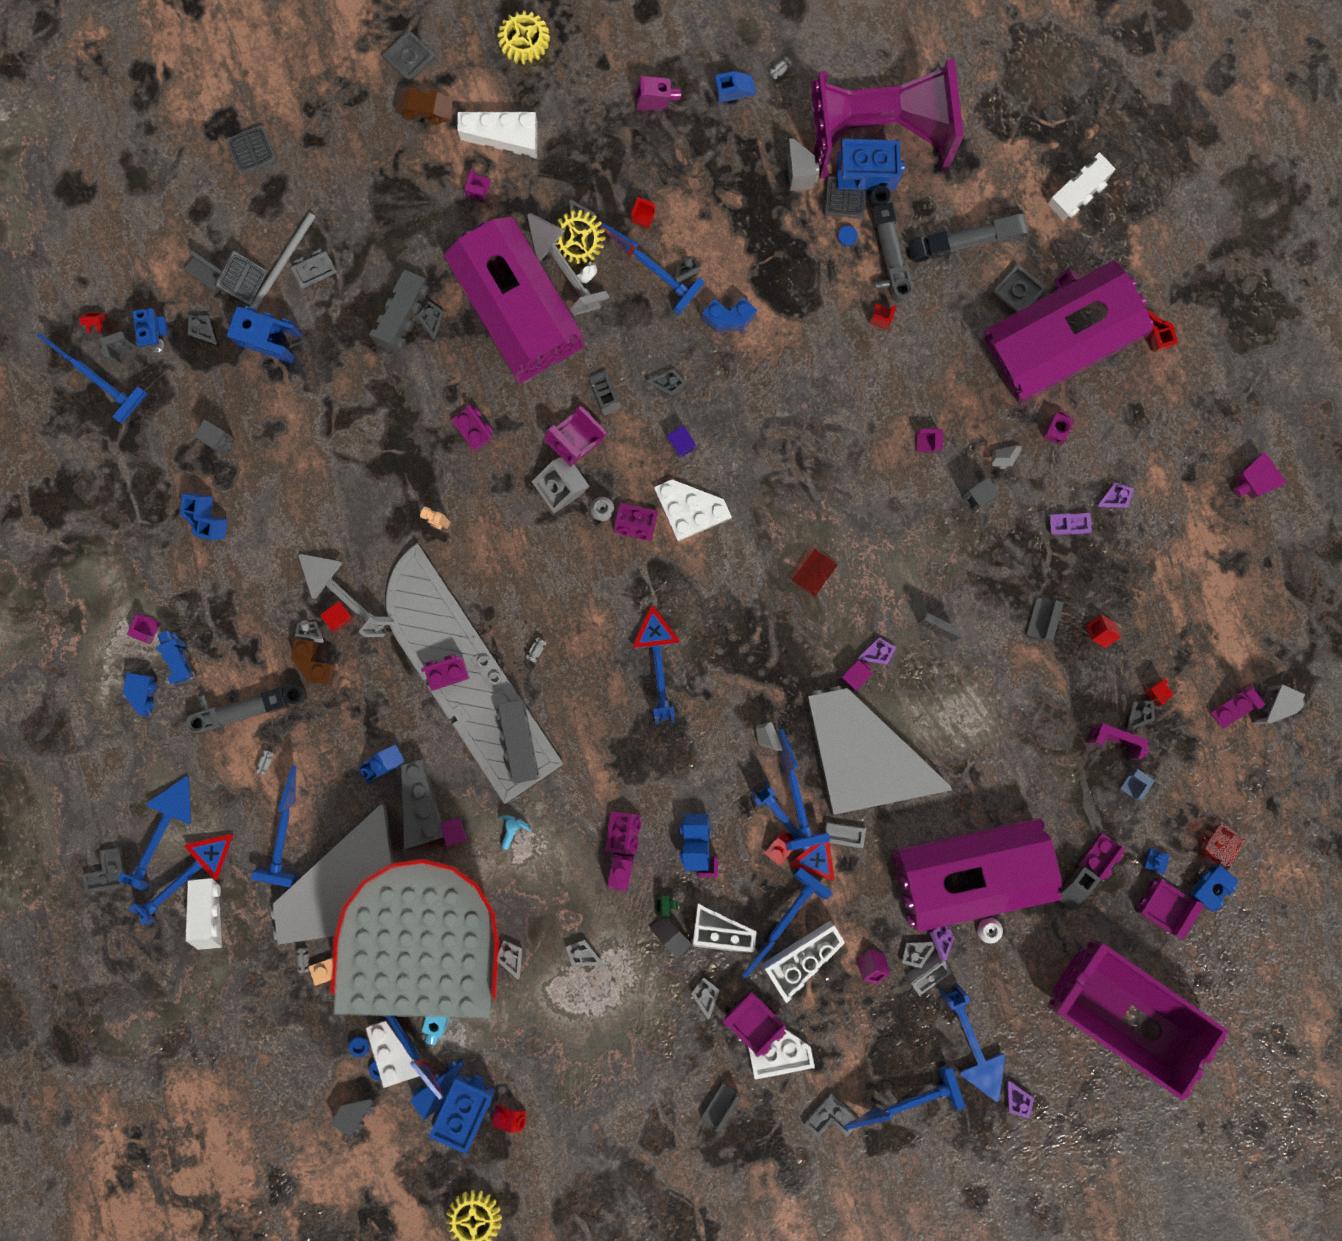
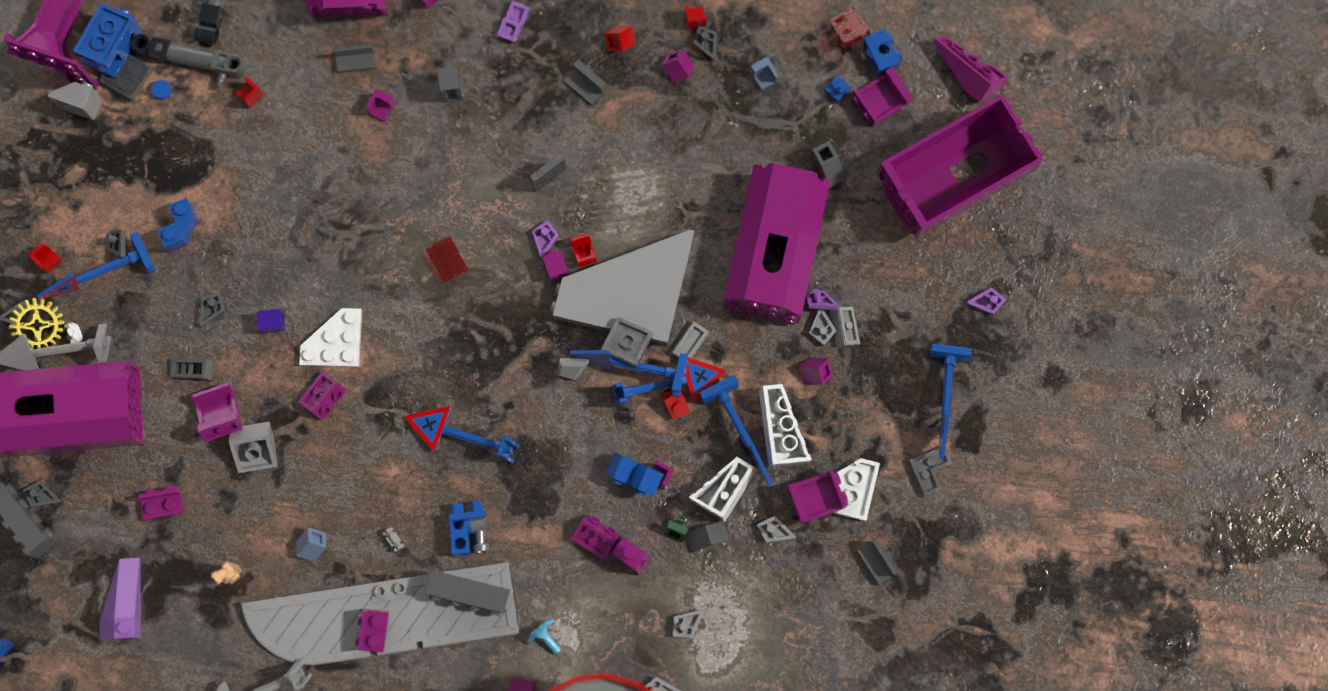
camera: 65 degrees left, 5 degrees down
light grey plate [590,497,615,521] -> none
blue piece [939,983,1005,1102] -> none
white plate [977,918,1003,943] -> none
light grey piece [992,445,1022,469] -> none
magenta bracket [1077,833,1125,881] -> none
magenta panel [1086,723,1149,760] -> none
none -> medium lavender wedge [100,558,141,640]
none -> sand blue panel [296,527,326,562]
none -> dark grey panel [333,44,376,74]
none -> blue hips [449,500,490,557]
none -> red bracket [570,233,597,267]
none -> flat silver tile [601,317,653,368]
none -> magenta panel [662,49,694,82]
none -> magenta wedge [933,36,1010,103]

